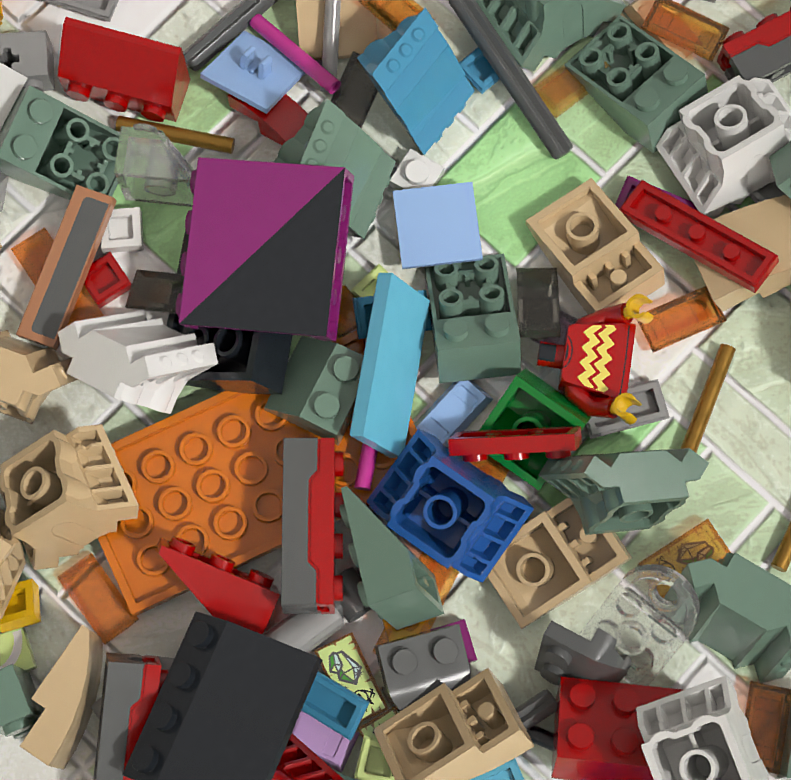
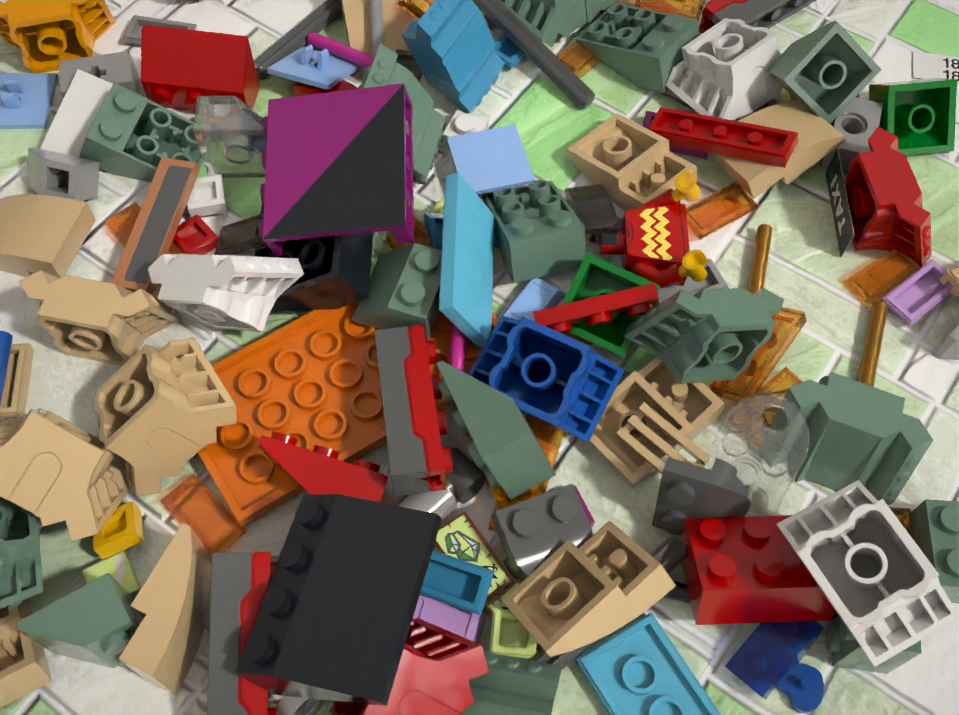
camera: 10 degrees left, 15 degrees down
none -> tan tile [616,402,710,474]
none -> clear orange tile [710,307,807,405]

